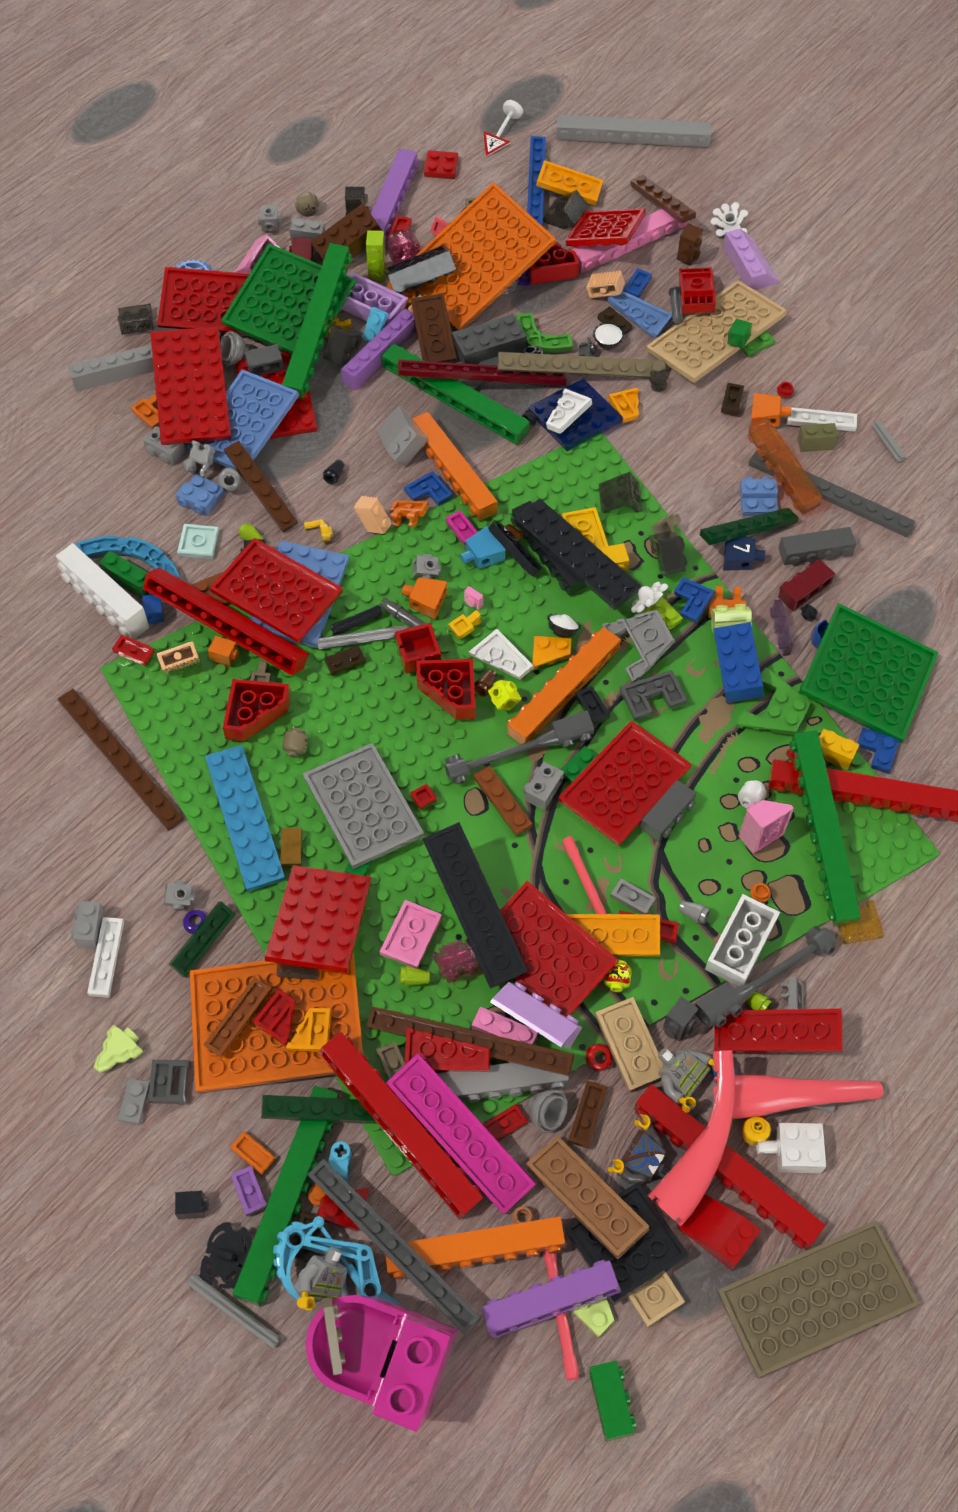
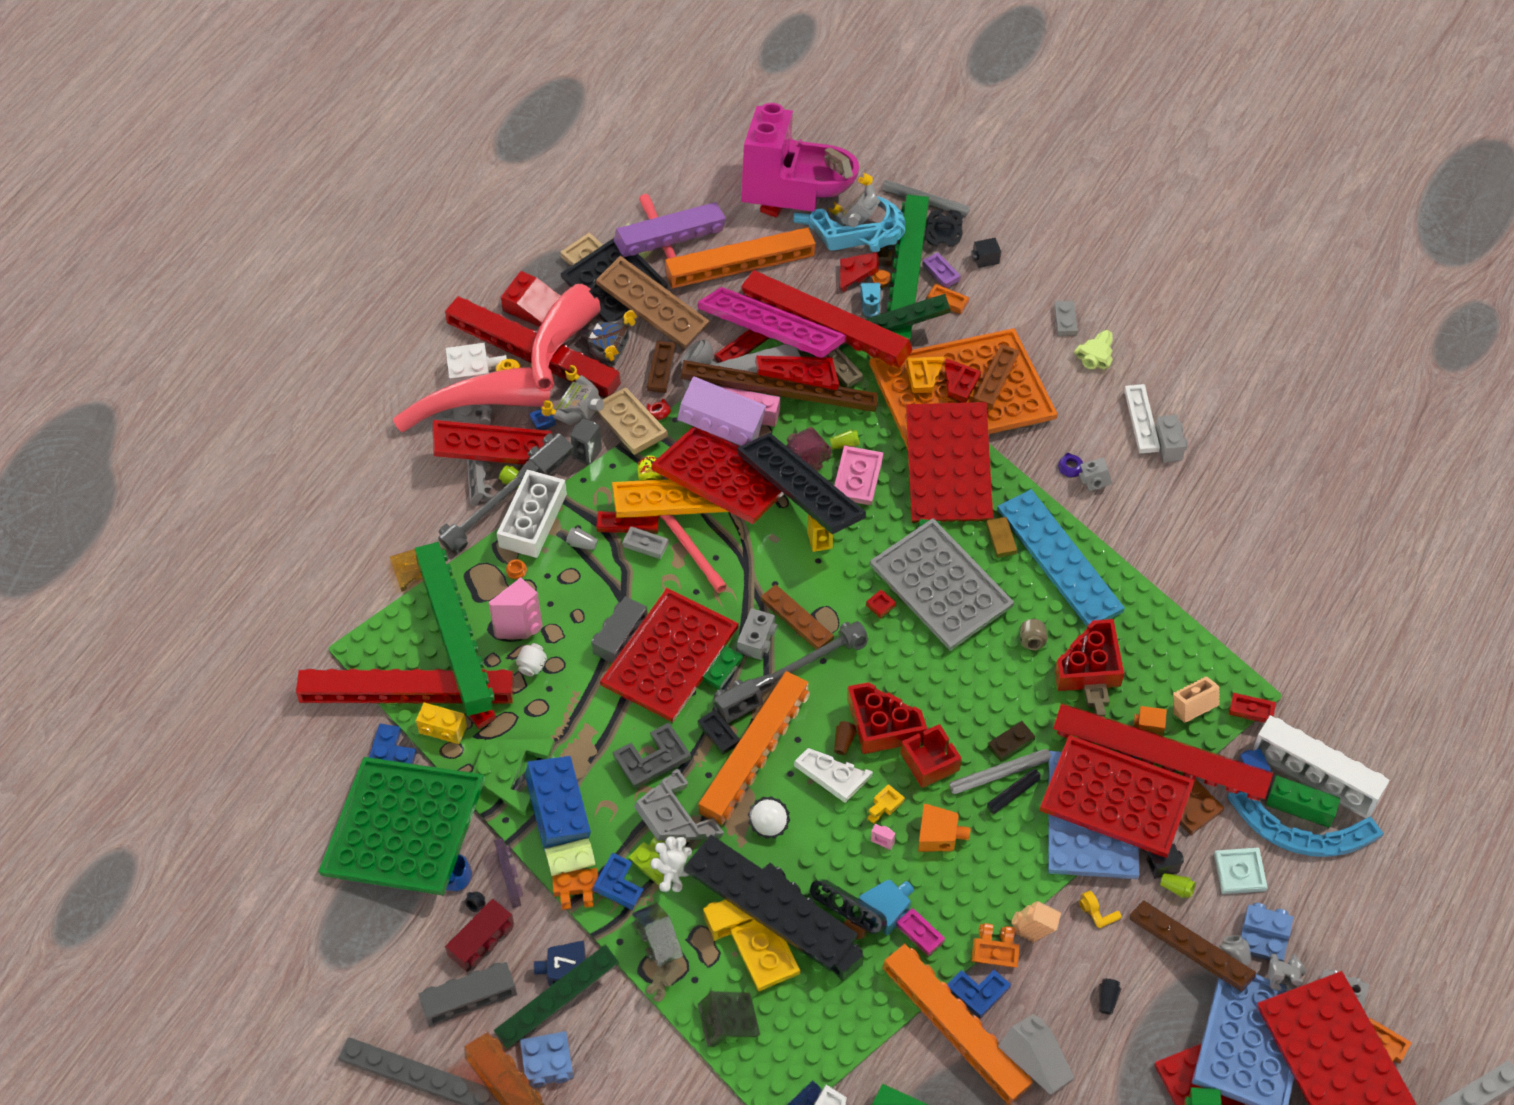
camera: 170 degrees right, 5 degrees down
reddish brown plate [58,689,184,831] -> none
dark grey plate [148,1060,191,1105] -> none
dark green plate [169,901,236,977] -> none
dark grey plate [307,1159,481,1336] -> none
dark grey pin [379,597,426,627] -> none
light grey brick [413,554,441,579] -> none
neon yellow brick [488,680,522,711] -> none
nougat plate [512,1206,534,1224] -> none
light orange wing [532,636,571,670] -> none
green brick [588,1360,637,1442] -> none
dark tan plate [717,1220,920,1379] -> none

